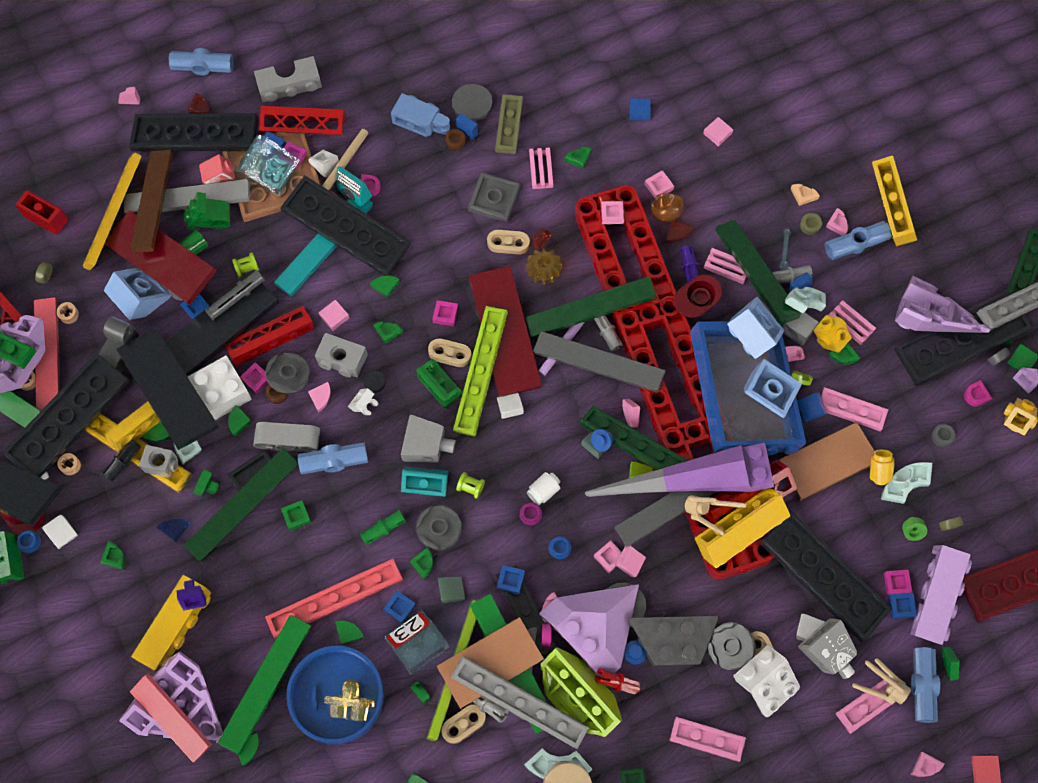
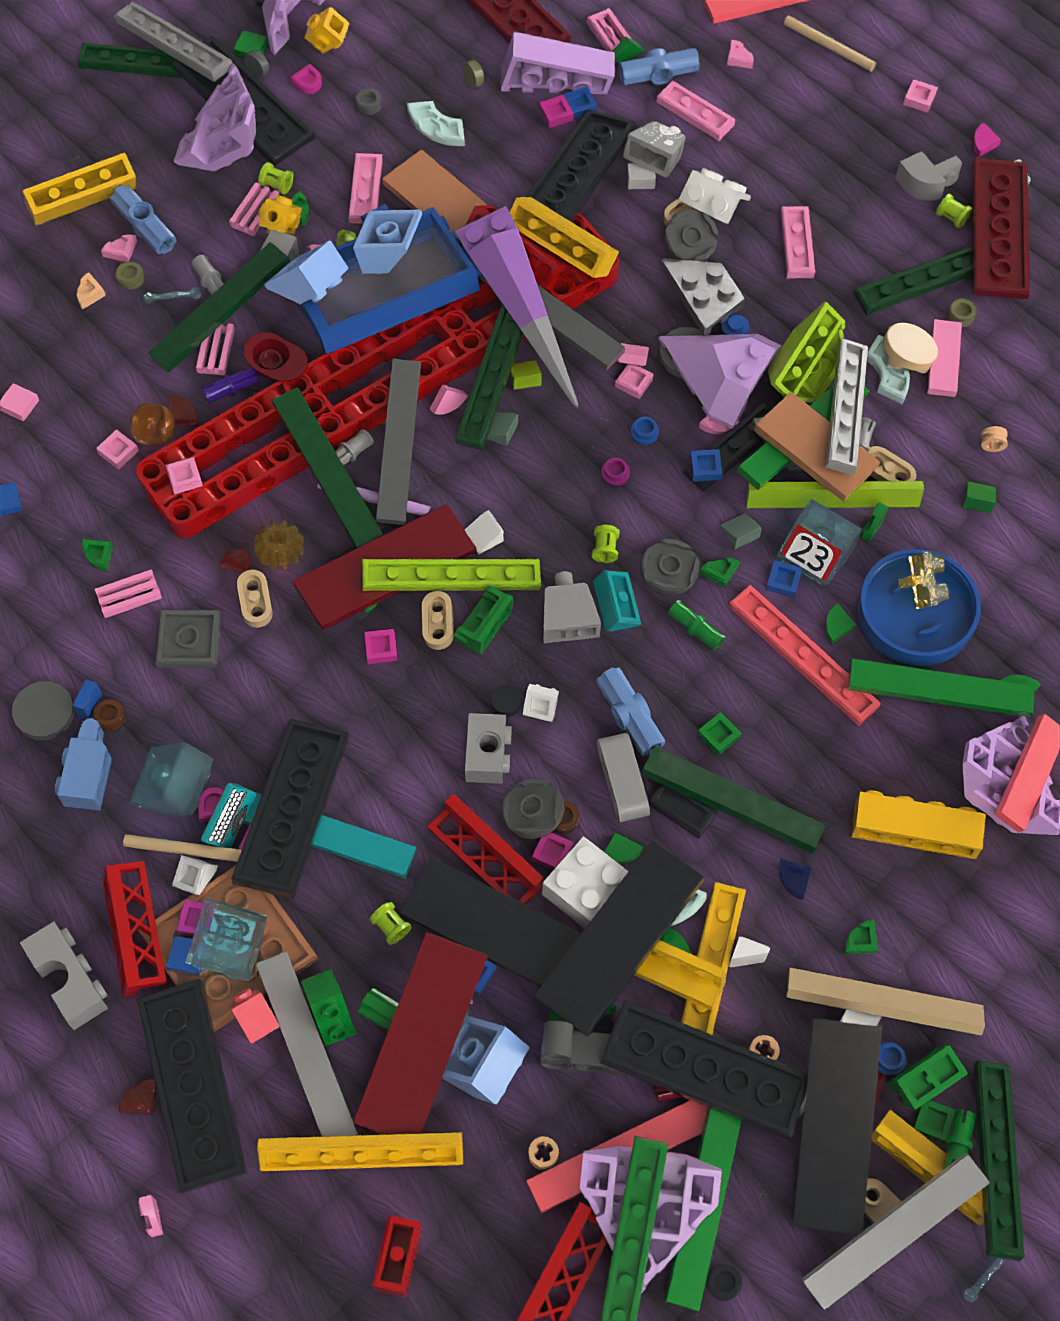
camera: 110 degrees left, 5 degrees down
olive tile [35,262,53,284] -> none
black axle [102,440,140,481] -> none
reddish brown tile [130,150,173,252] -> none
light grey brick [139,445,178,478] -> none
medium blue piece [169,48,233,75] -> none
dark purple tile [177,580,207,611] -> none
green tile [192,470,219,497] -> none
dark grey pin [205,270,265,320] -> none
bright pink tile [308,382,331,413] -> none
bright pink tile [319,300,350,331] -> none
green tile [370,276,400,298] -> none
green tile [373,322,403,344] -> none
olive plate [495,94,523,154] -> none
white brick [527,472,560,506] -> none
dark pink tile [541,624,552,650] -> none
blue plate [591,429,613,452] -> none
red axle [595,668,641,695] -> none
tan plant [685,495,747,535] -> none
light aqua tile [785,287,826,313] -> none
blue tile [790,272,812,292] -> none
tan plant [852,658,911,704] -> none
yellow brick [870,450,895,485] -> none
bright green tile [902,517,927,541] -> none
none -> clear light blue slope [129,742,214,817]
none -> lime bush [258,162,294,195]
none -> bright pink tile [587,8,631,52]
none -> white slope [729,937,770,967]
none -> tan tile [786,968,985,1035]

